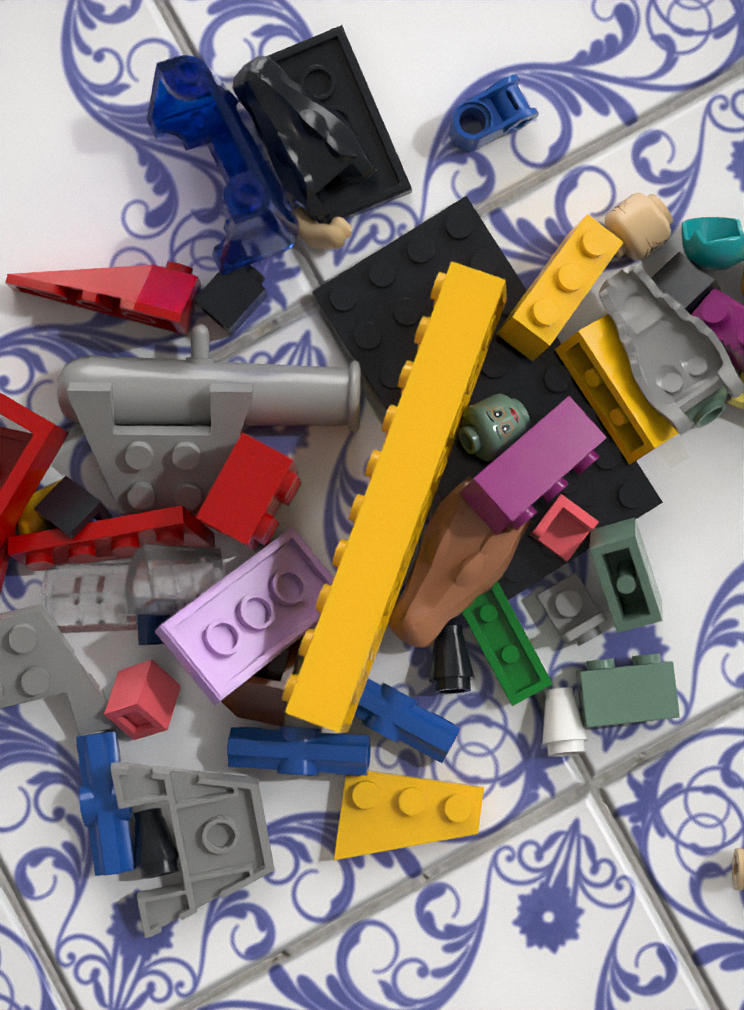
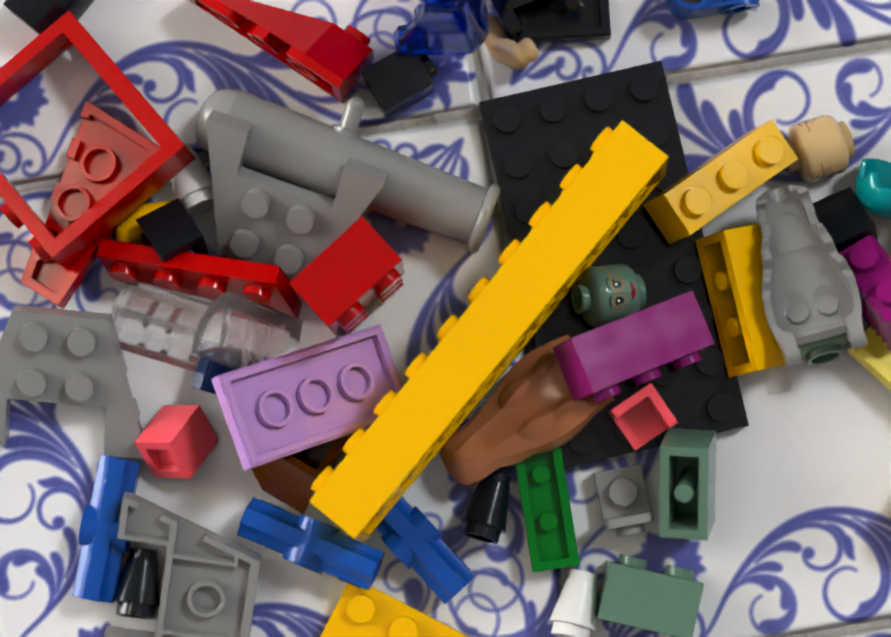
camera: 20 degrees right, 0 degrees up
none -> white cone [171,143,214,216]

